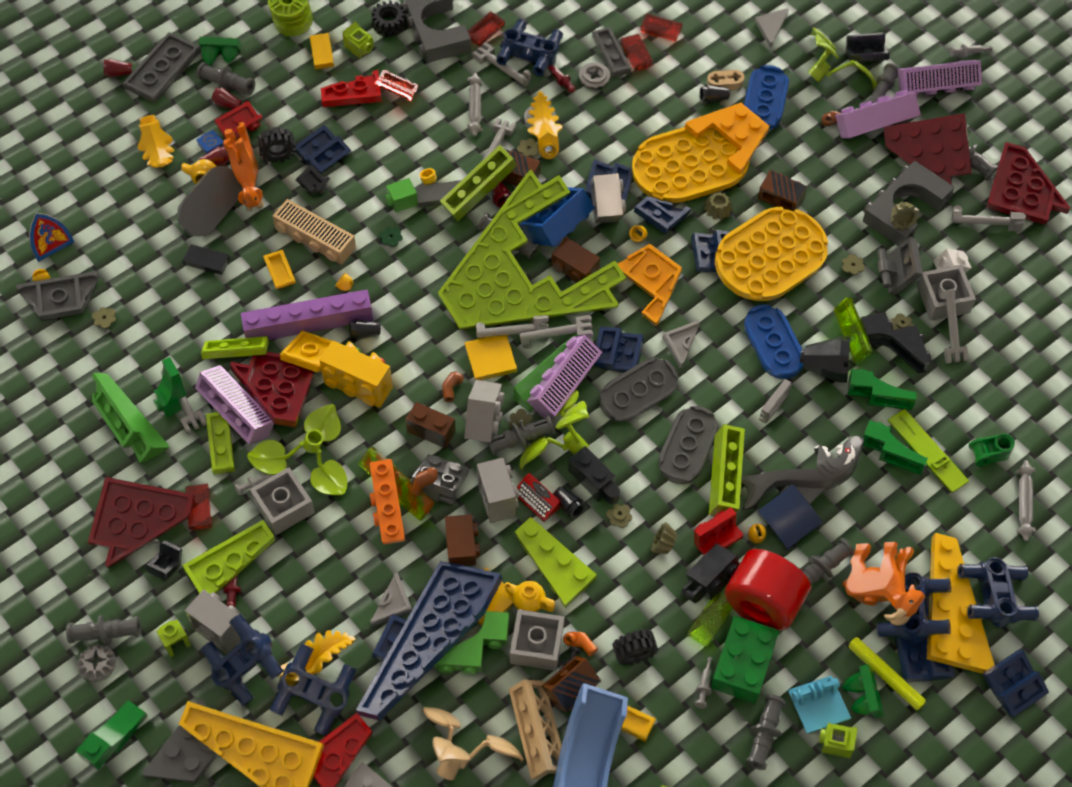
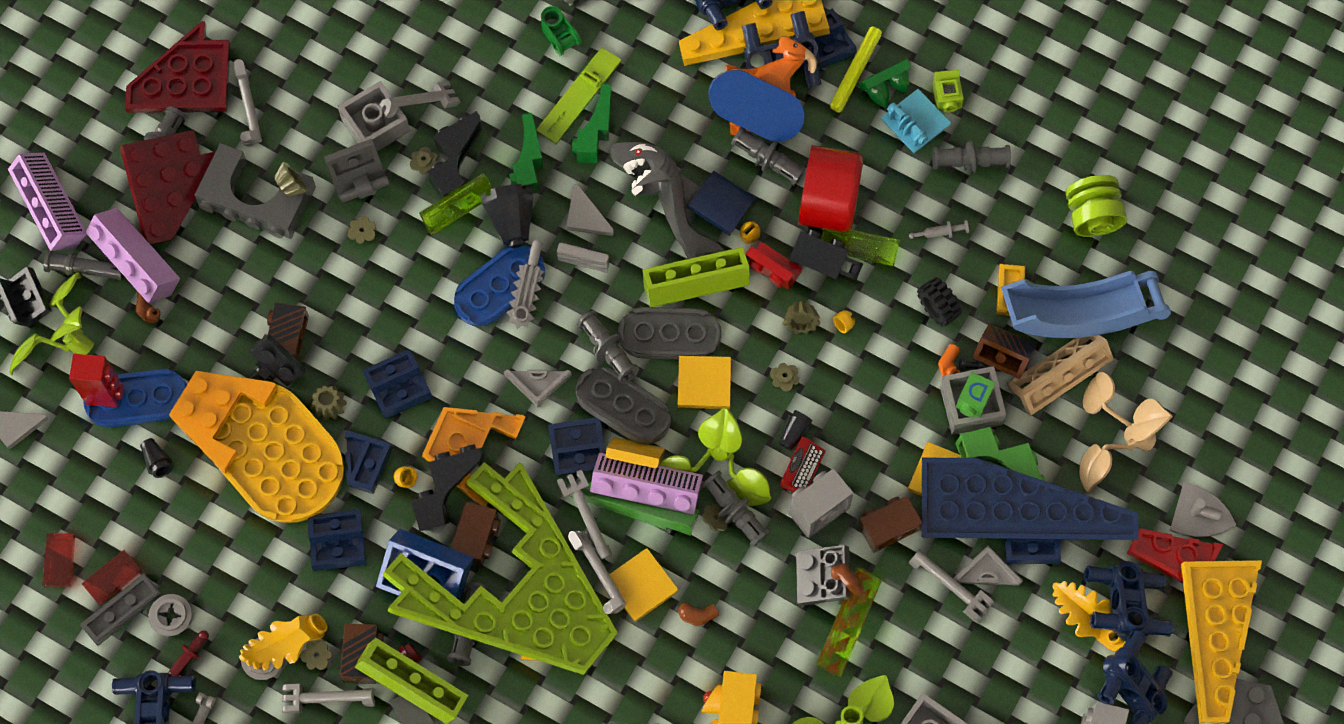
camera: 110 degrees left, 10 degrees up
orange bracket [370,459,405,544] -> none
reddish brown brick [405,402,456,449] -> none
light grey brick [464,380,505,443] -> none
yellow piece [504,581,555,612] -> none
lime wing [515,517,597,608] -> none
black brick [568,446,620,504] -> none
light grey brick [590,173,626,224] -> none
tan beam [707,70,744,90] -> none
green brick [711,616,779,704] -> none
yellow plate [715,207,828,301] -> none
white bracket [933,248,971,273] -> none
none -> red brick [69,354,124,407]
none -> black hinge [249,334,306,386]
none -> black arch [411,444,485,531]
none -> light grey piece [506,240,544,329]
none -> light grey tile [566,184,614,236]
none -> dark grey piece [577,311,639,383]
none -> yellow tile [605,437,665,468]
none -> yellow tile [678,356,731,409]
none -> blue tile [708,69,804,142]
none -> yellow hinge [832,310,855,333]
none -> light grey hinge [909,549,994,623]
none -> bright green brick [956,372,995,418]

